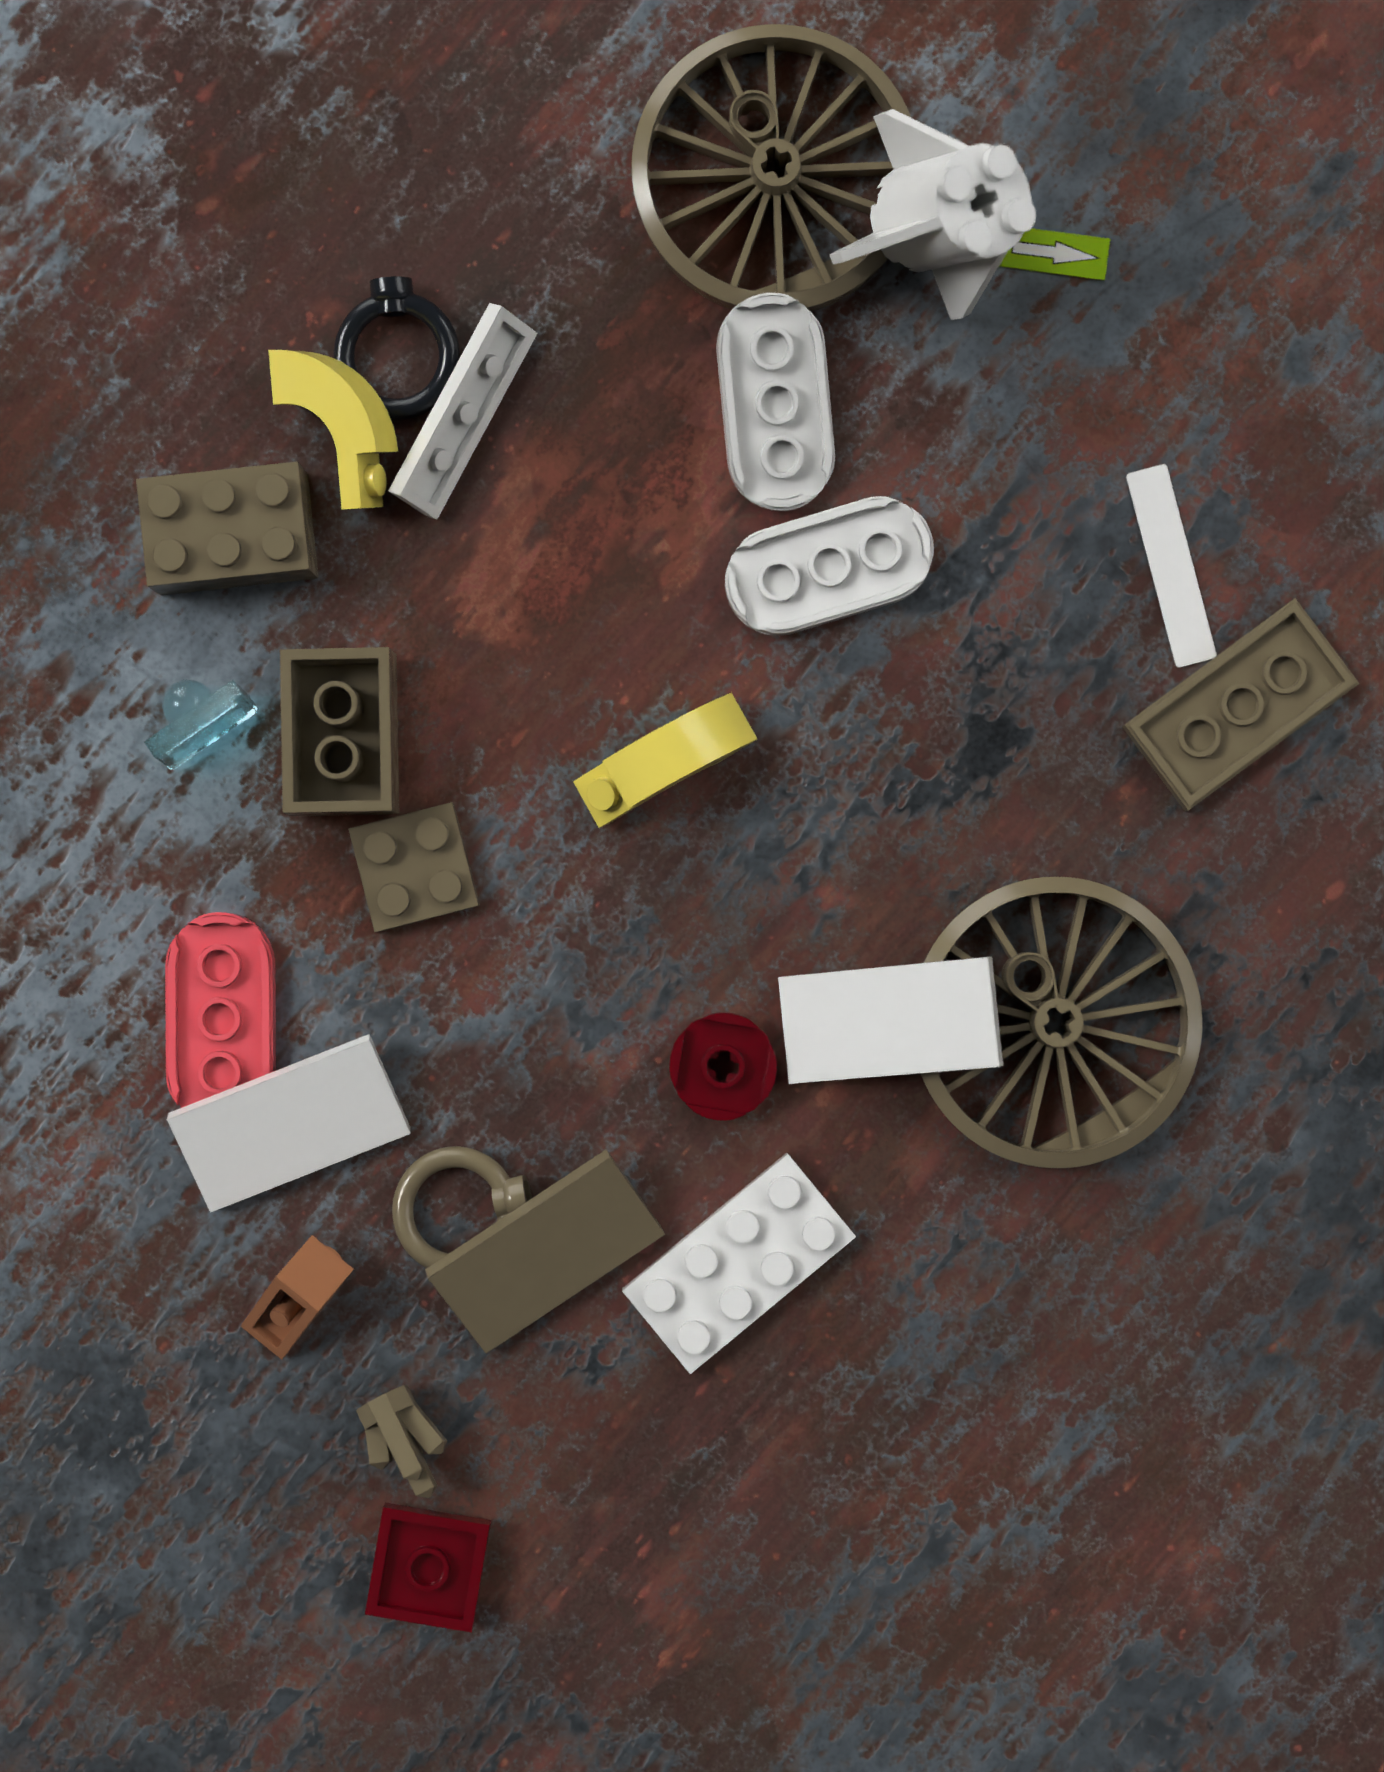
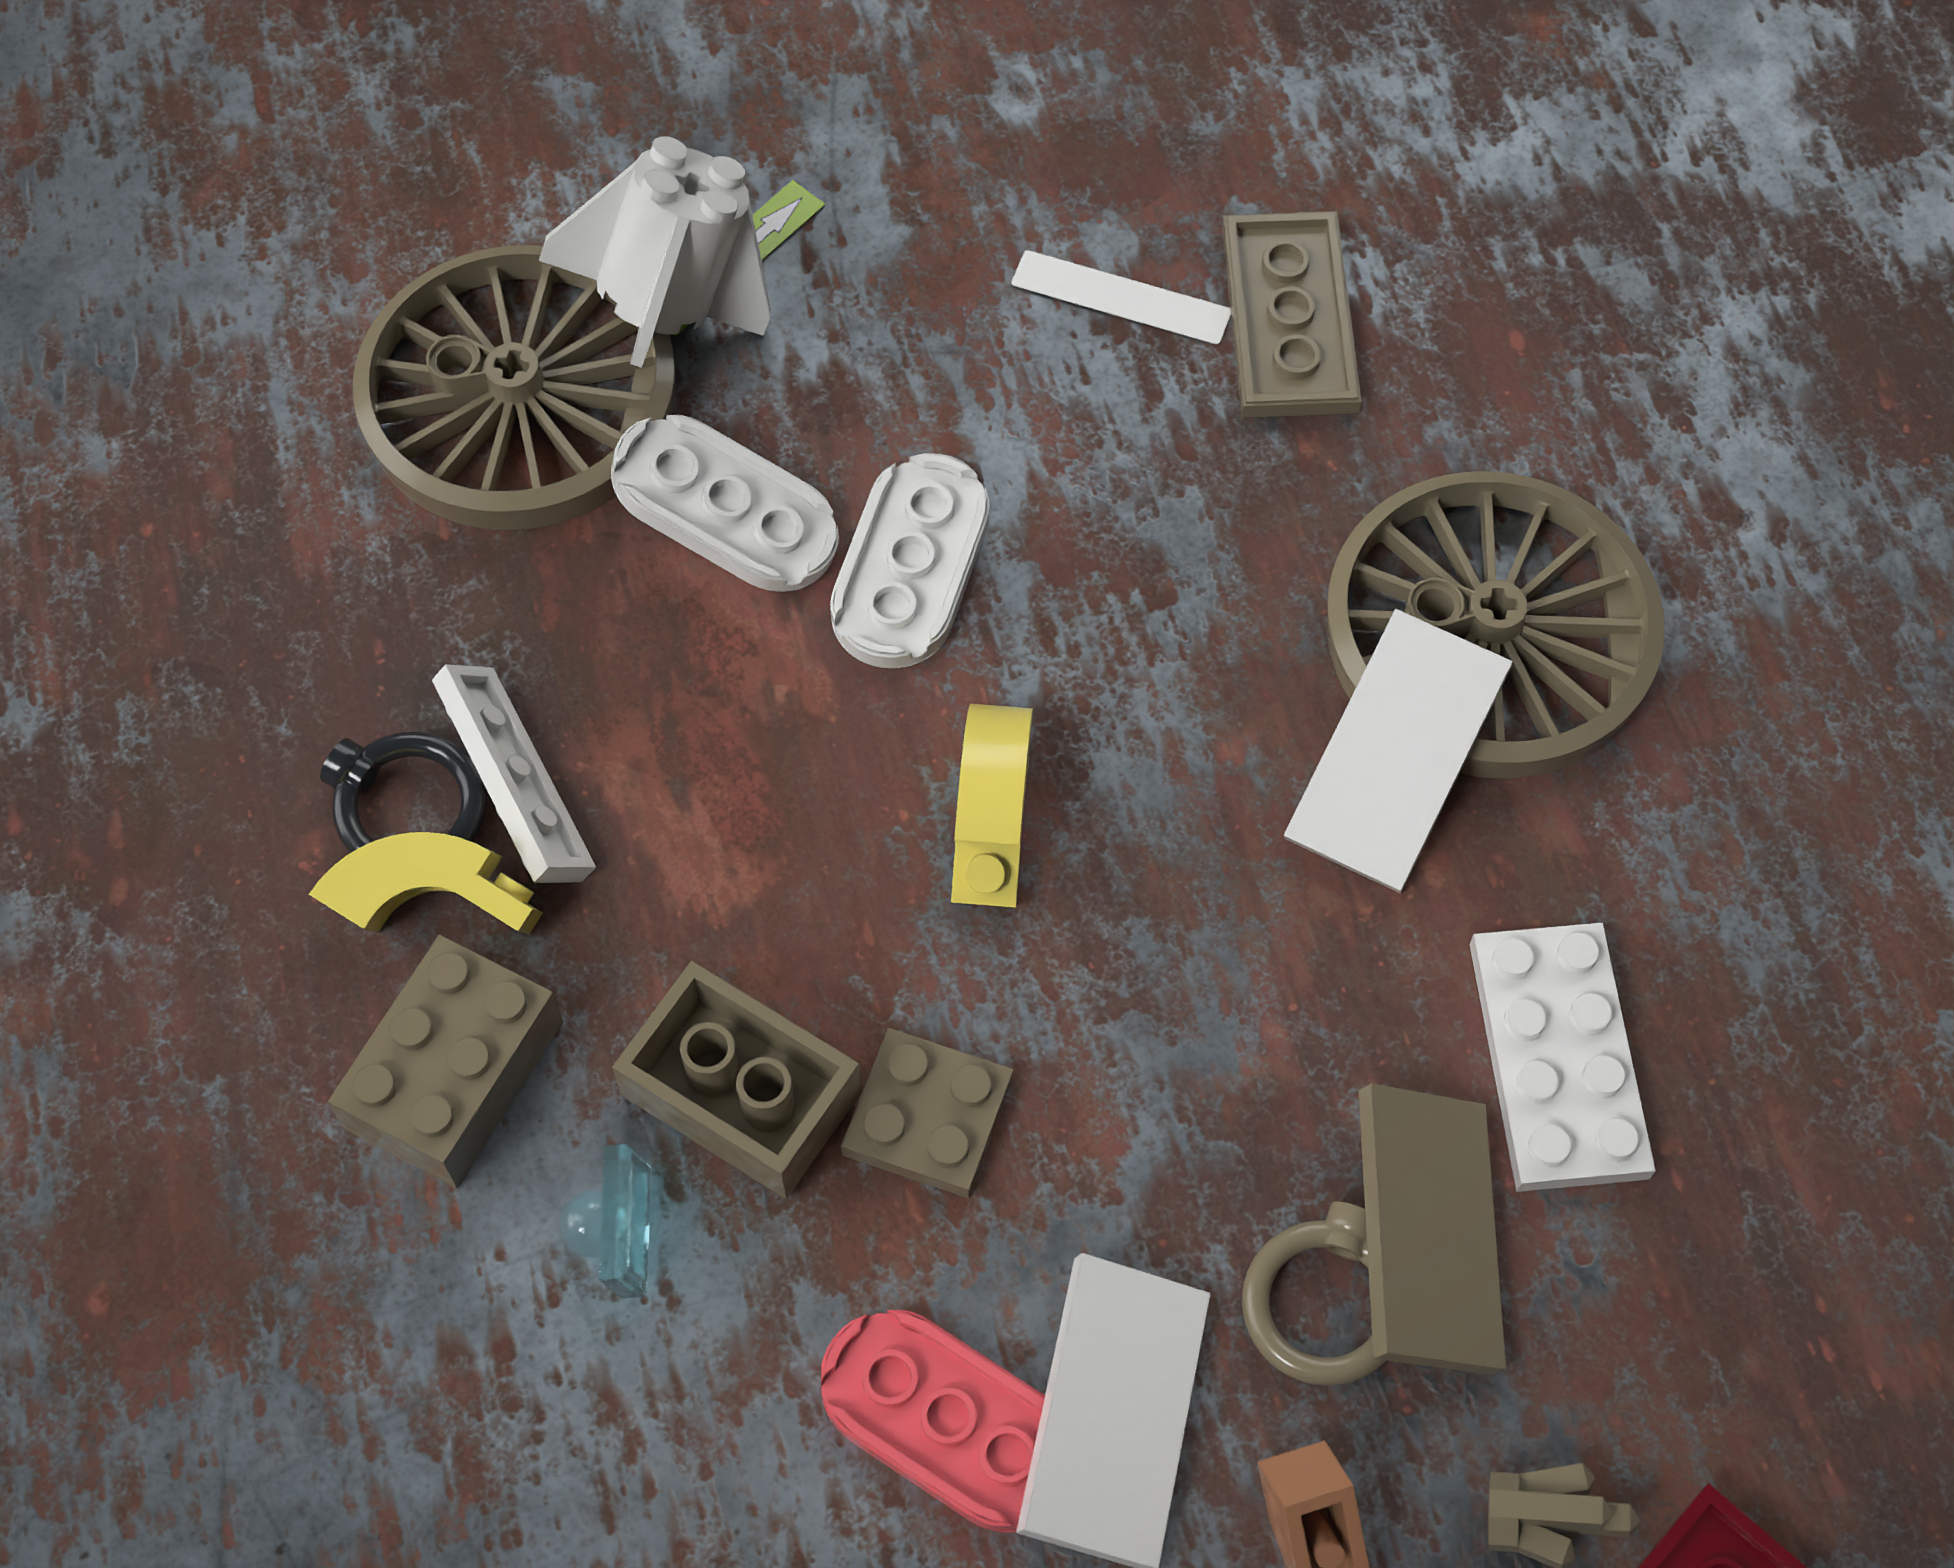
camera: 55 degrees left, 25 degrees down
dark red plate [669,1012,777,1121] -> none

